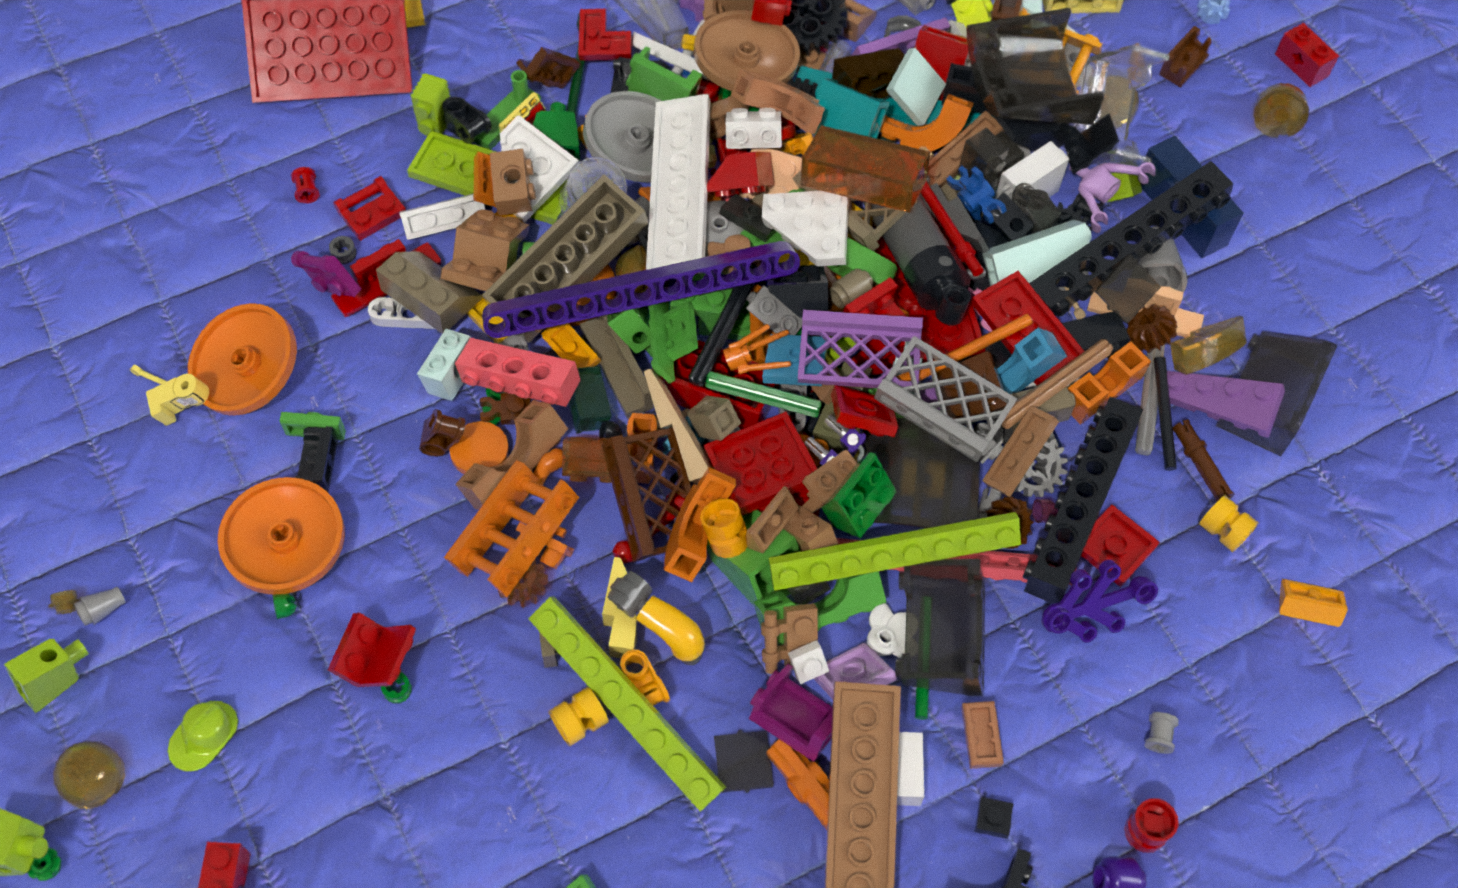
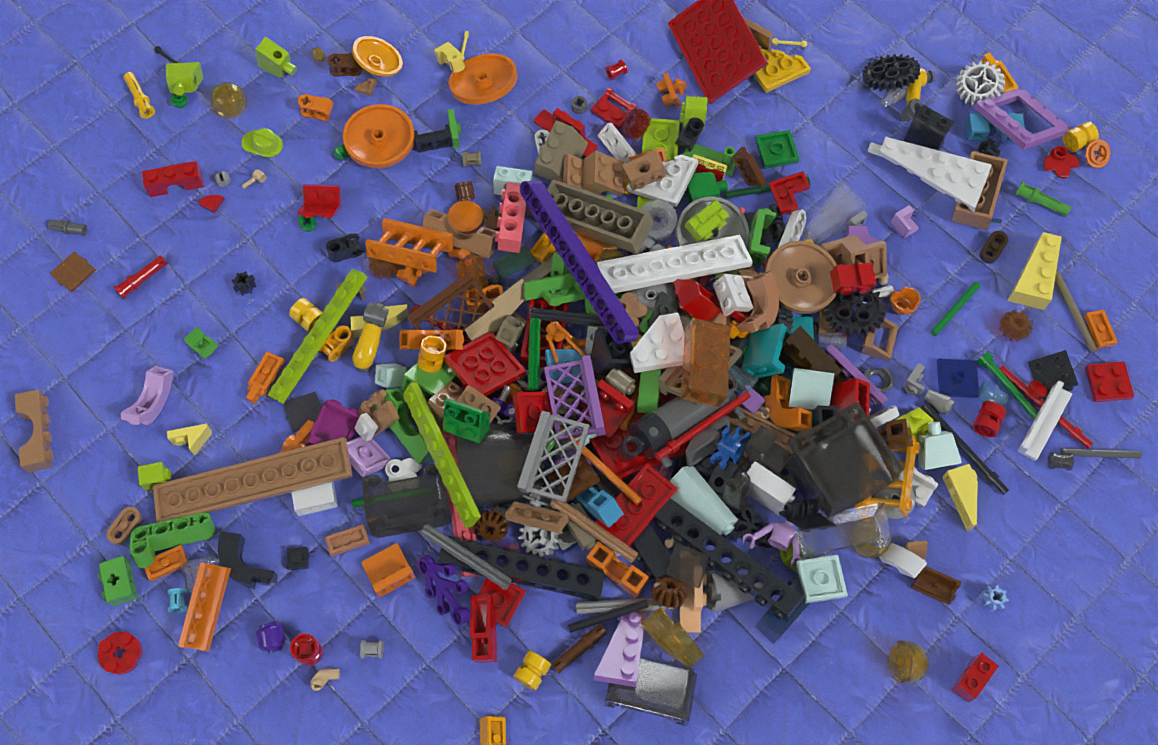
camera: 75 degrees right, 5 degrees up
light grey cone [73,587,126,626] -> none
magenta plate [291,251,361,297] -> none
medium nougat slope [746,486,799,553] -> none
none -> red tile [198,195,225,213]
none -> light grey hinge [215,171,231,187]
none -> black gear [232,271,257,296]
none -> tan hand [242,170,267,189]
none -> orange hinge [246,352,285,404]
none -> orange piece [298,94,334,121]
none -> tan arm [310,669,340,691]
none -> black piece [326,233,364,262]
none -> reddish brown piece [328,53,362,77]
none -> light orange dish [352,36,403,77]
none -> medium nougat tile [354,78,377,96]
none -> orange bracket [361,543,416,598]
none -> light aqua panel [375,363,406,388]
none -> dark grey axle [421,524,512,589]
none -> dark tan bush [463,151,482,167]
none -> red slope [470,595,497,663]
none -> clear red gear [622,108,651,139]
none -> orange hips [656,72,687,108]
none -> lime brick [684,200,729,242]
none -> green plate [755,130,799,169]
none -> light aqua tile [796,555,848,604]
none -> white slope [879,543,927,578]

